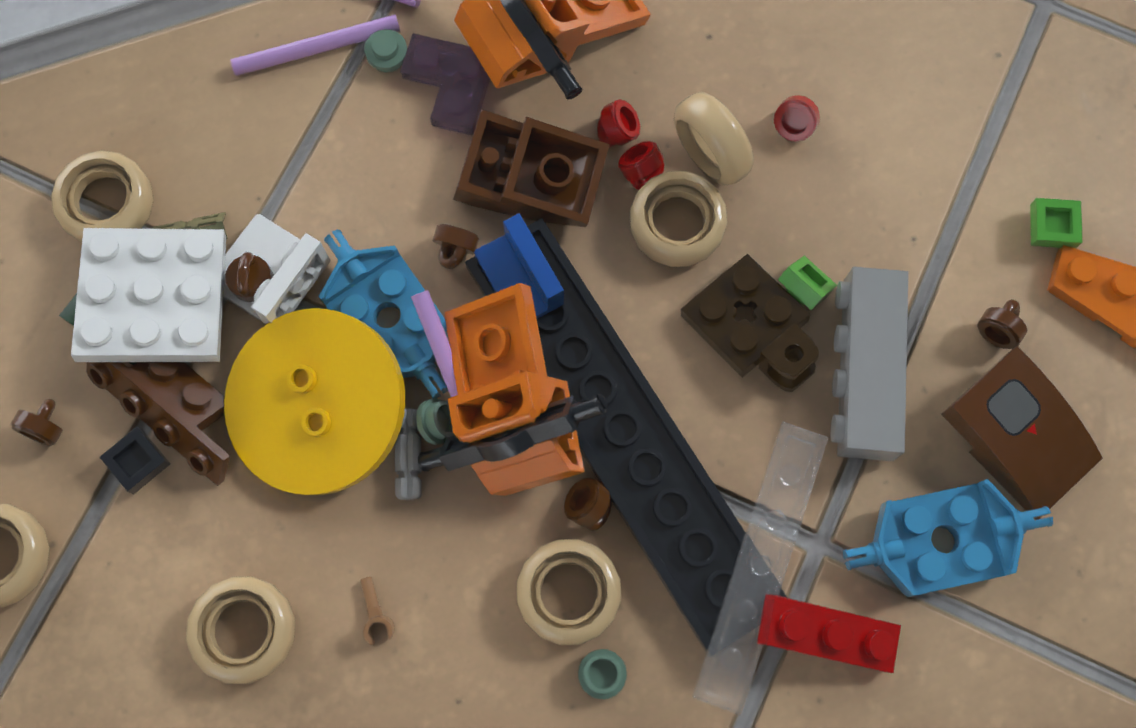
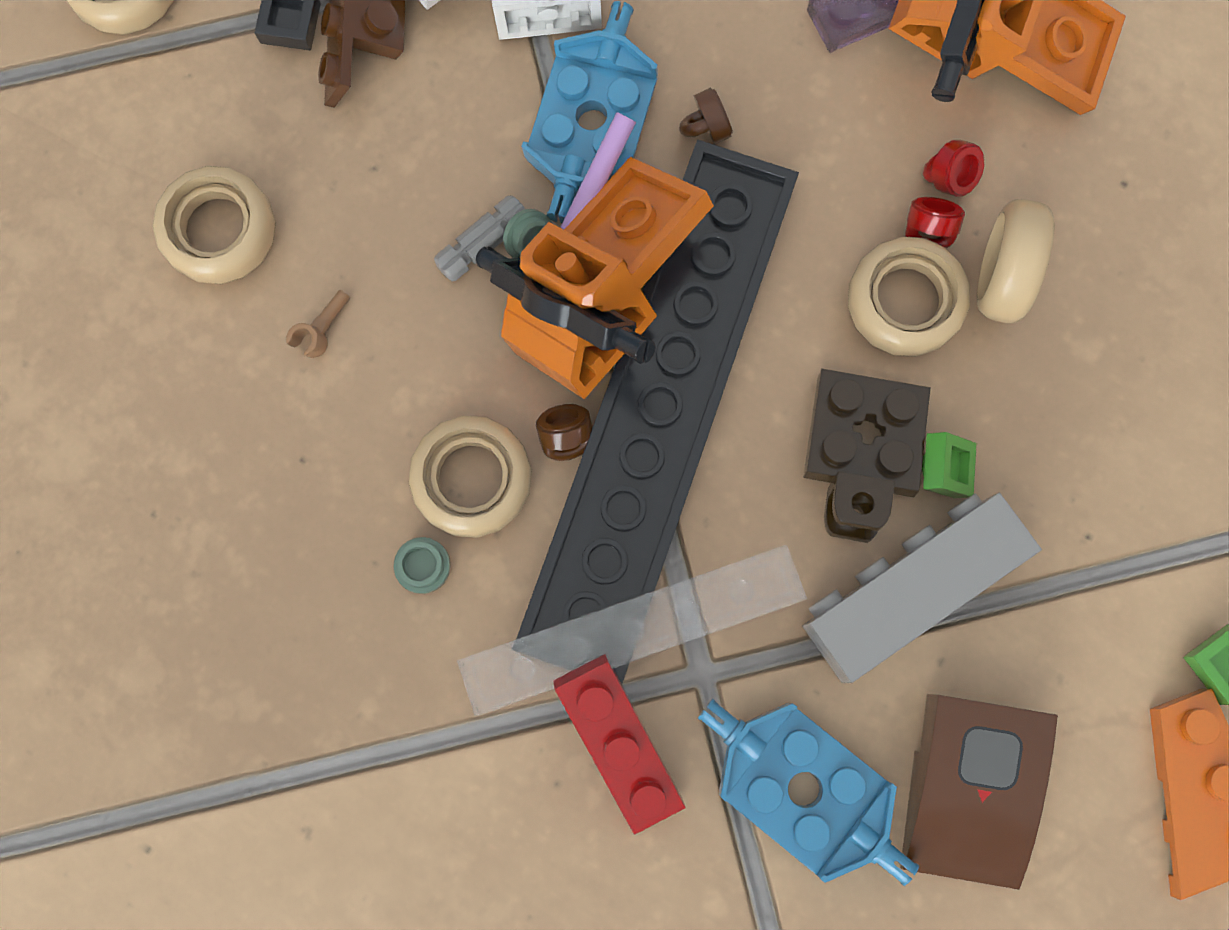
camera: 55 degrees right, 5 degrees up
yellow plate [224,308,405,495] -> none
reddish brown slope [453,109,610,227] -> none
blue panel [474,213,564,319] -> none
tile [774,95,820,142] -> none
reddish brown tile [977,300,1028,349] -> none

